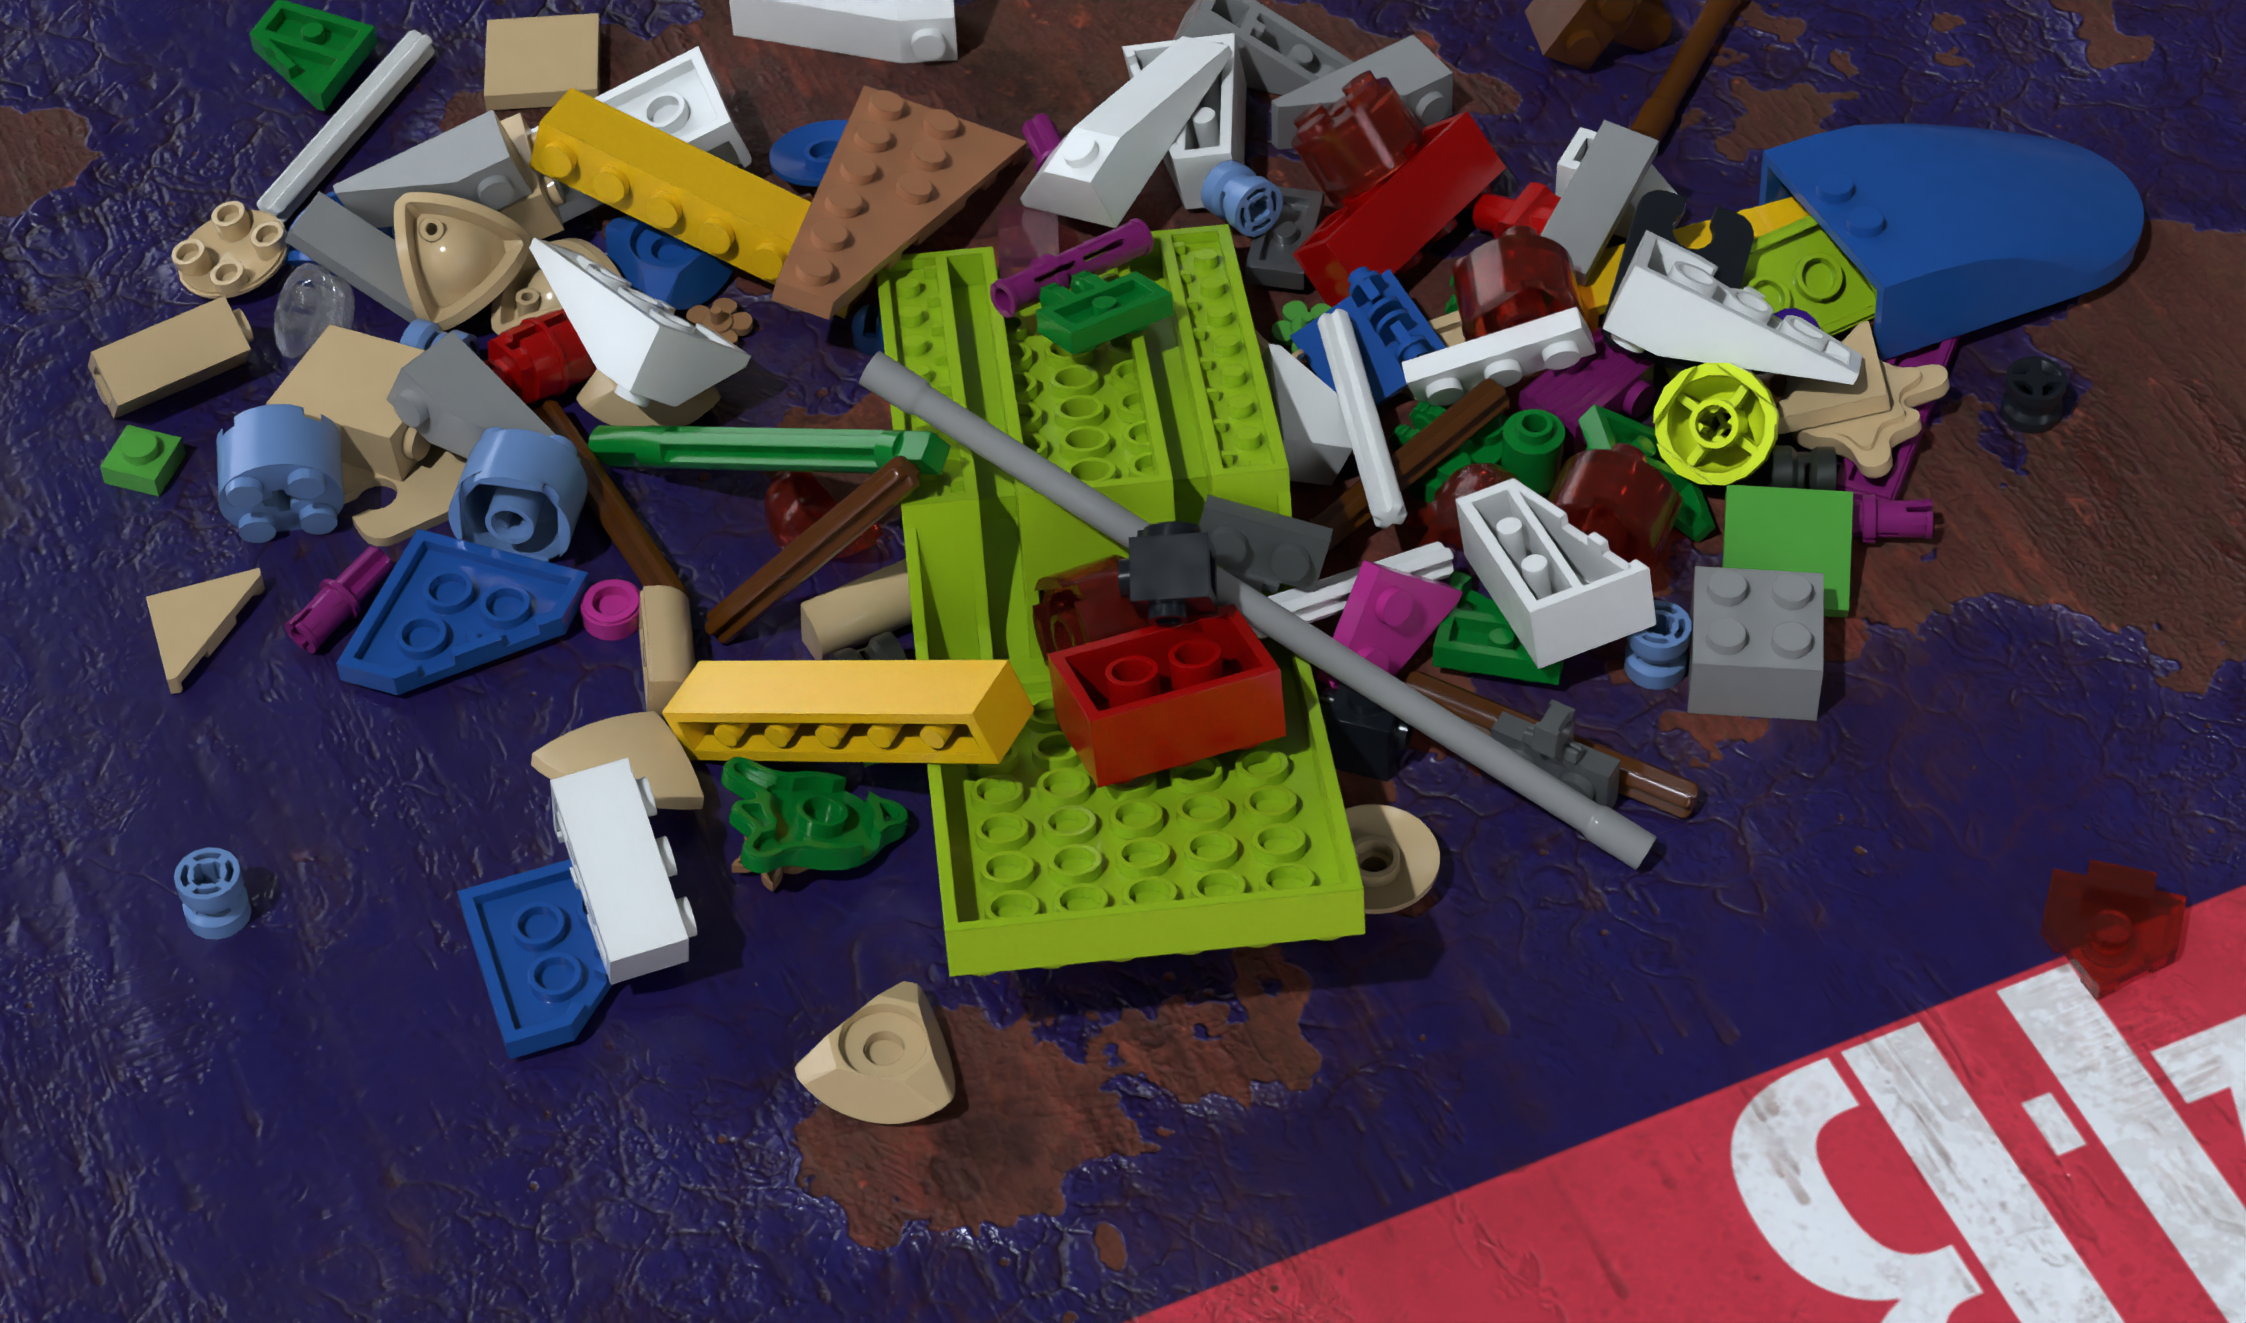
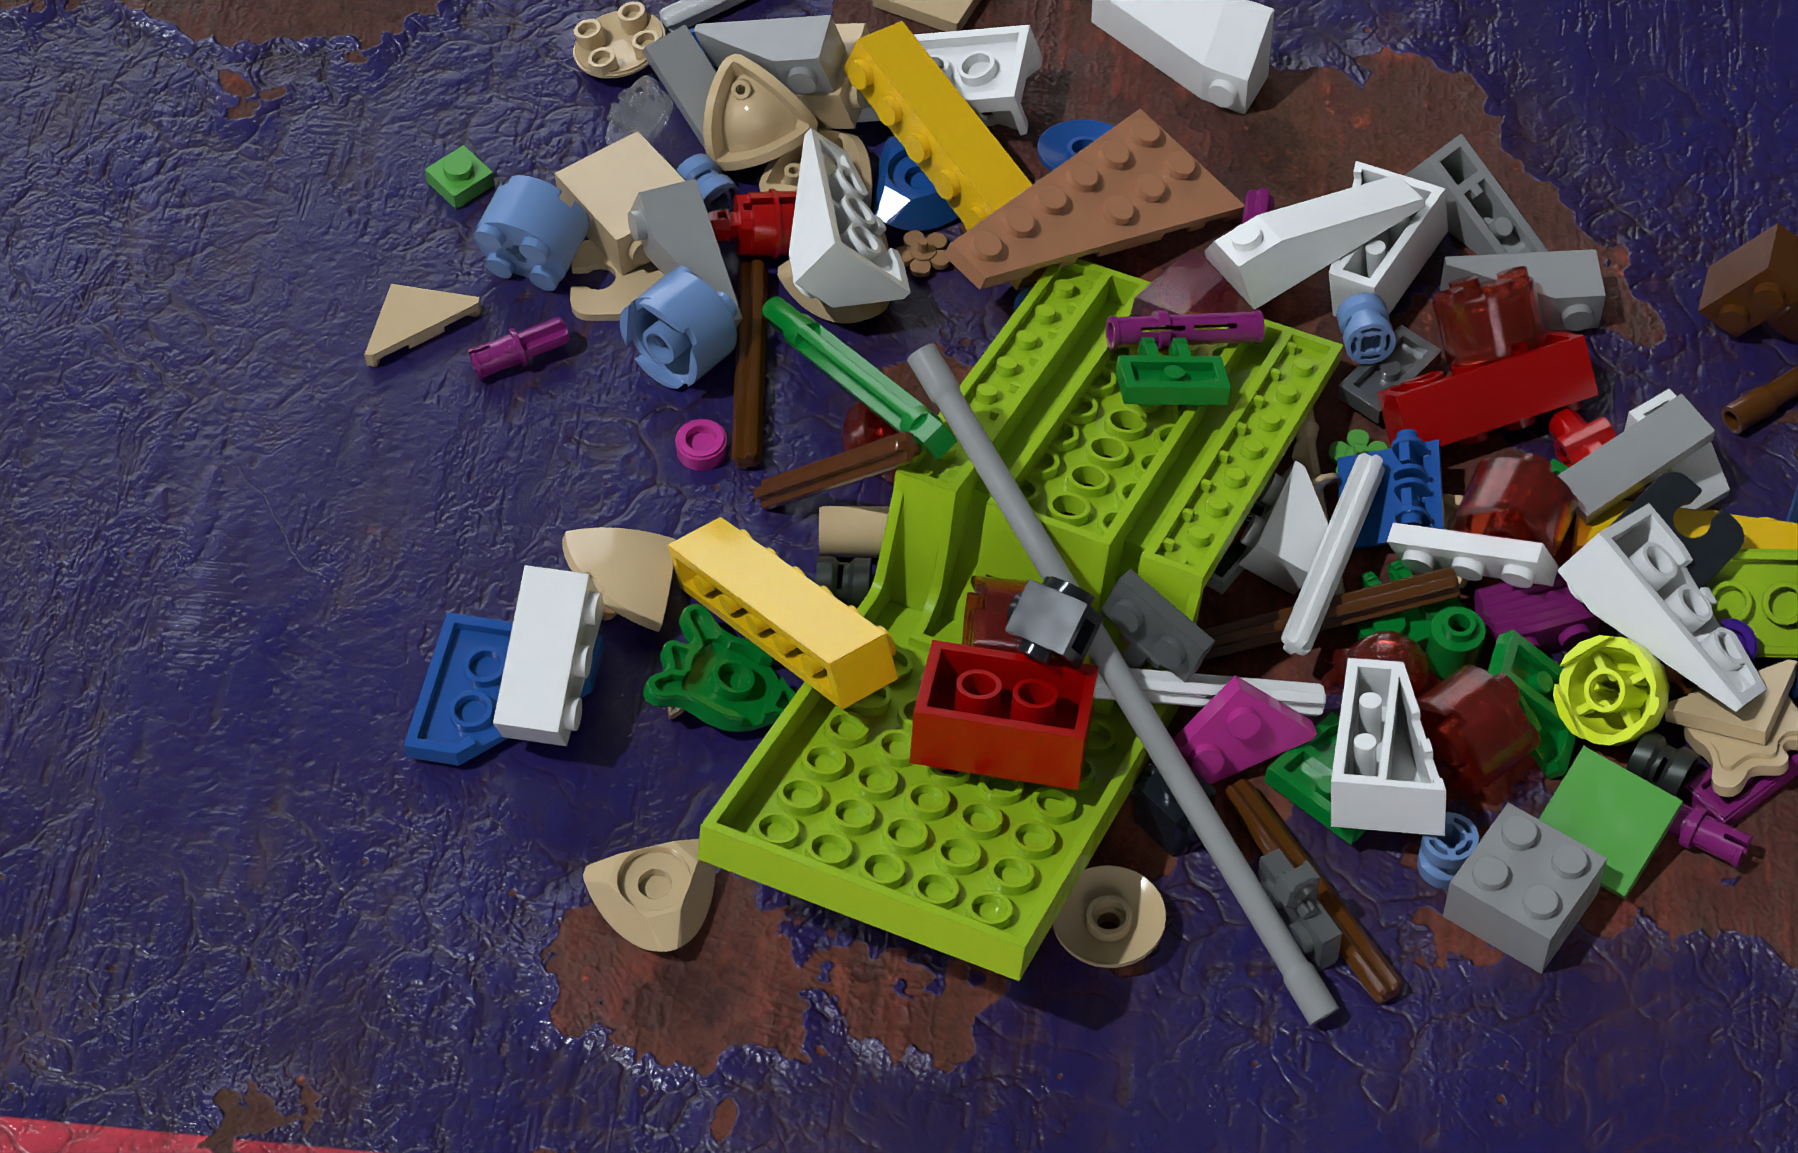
camera: 30 degrees right, 5 degrees up
tan brick [88,295,254,419] -> none
medium blue wheel [174,847,252,940] -> none
blue plate [336,529,590,695] -> none
tan brick [639,585,696,722] -> none

